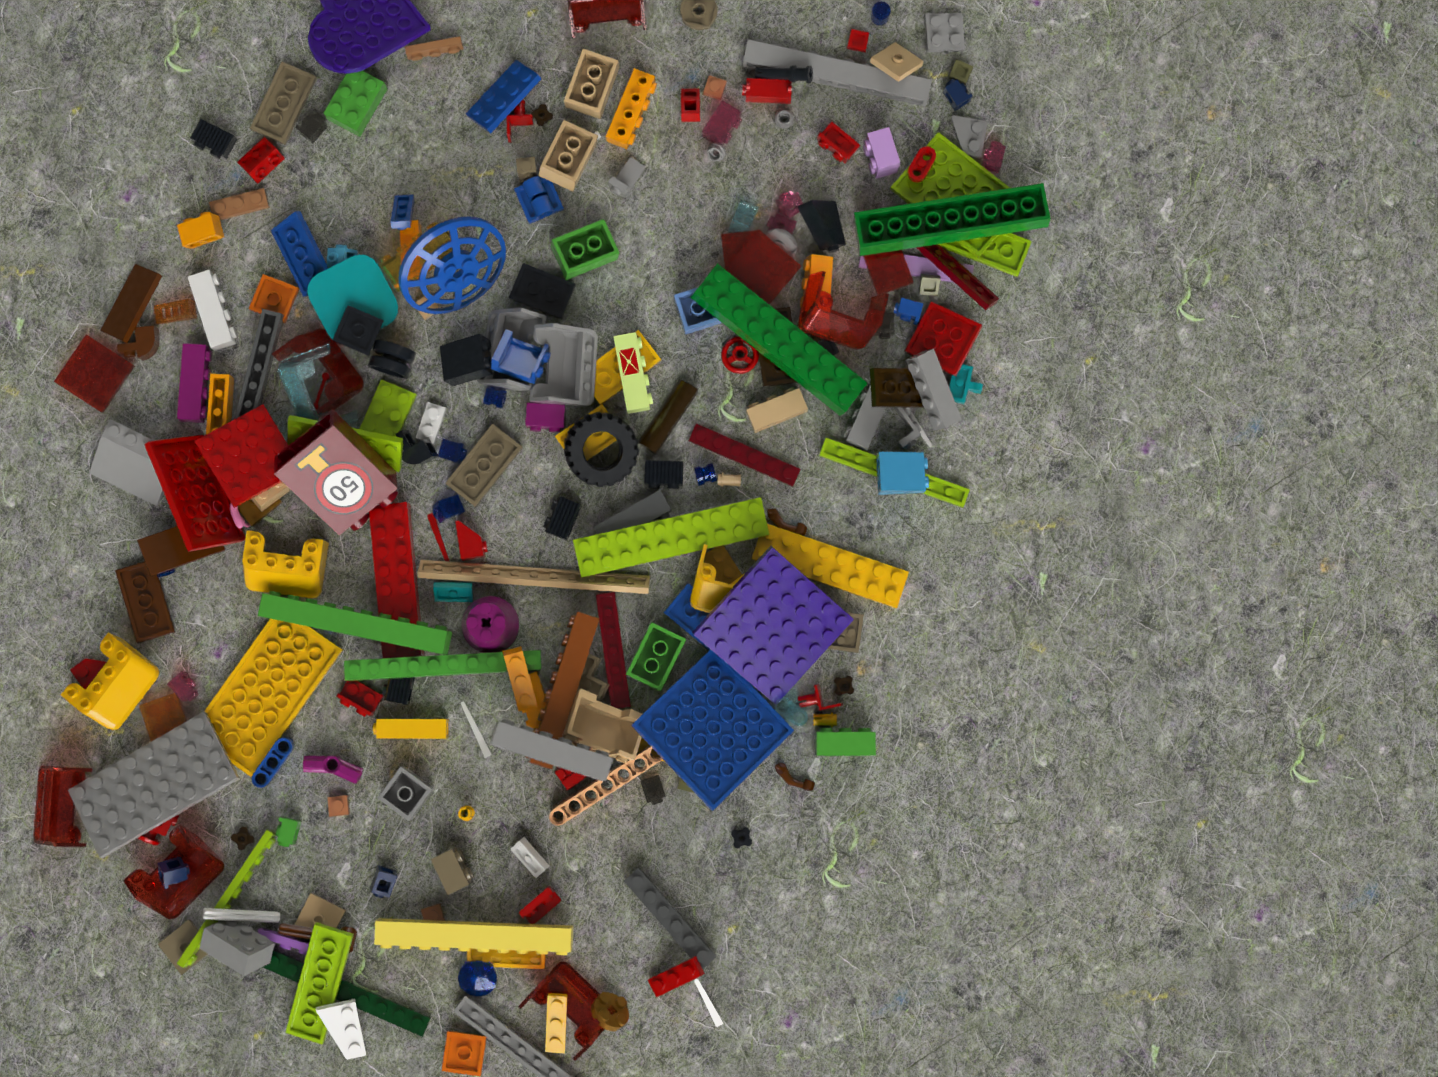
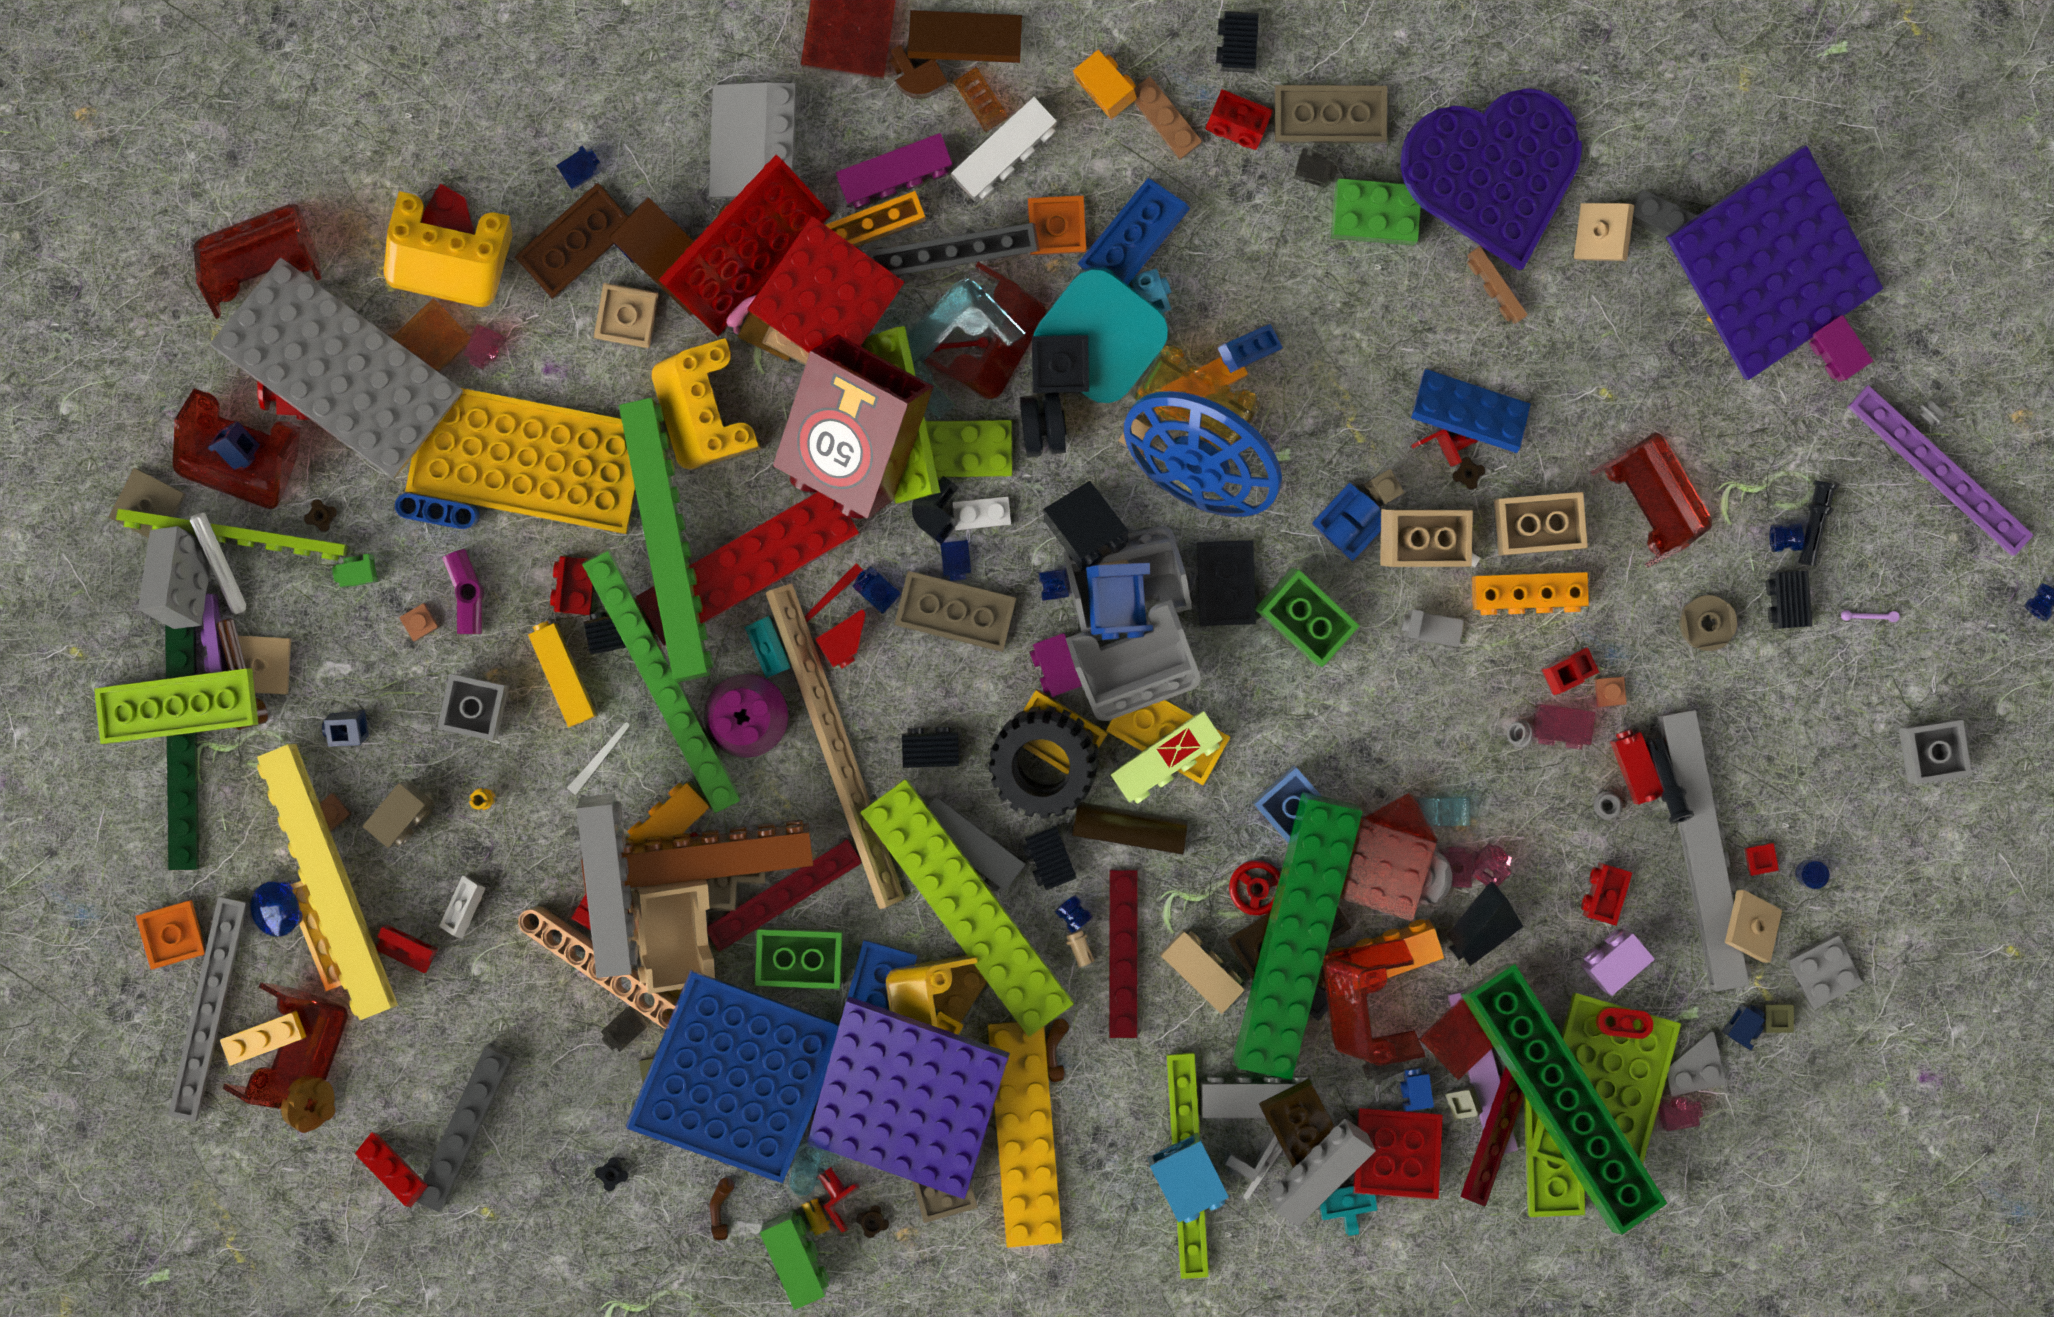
camera: 65 degrees right, 5 degrees up
white wing [316,999,366,1059] -> none
light orange brick [502,646,537,711] -> none
white sticker [695,979,723,1027] -> none
none -> clear blue bracket [556,145,601,191]
none -> tan plate [593,283,660,349]

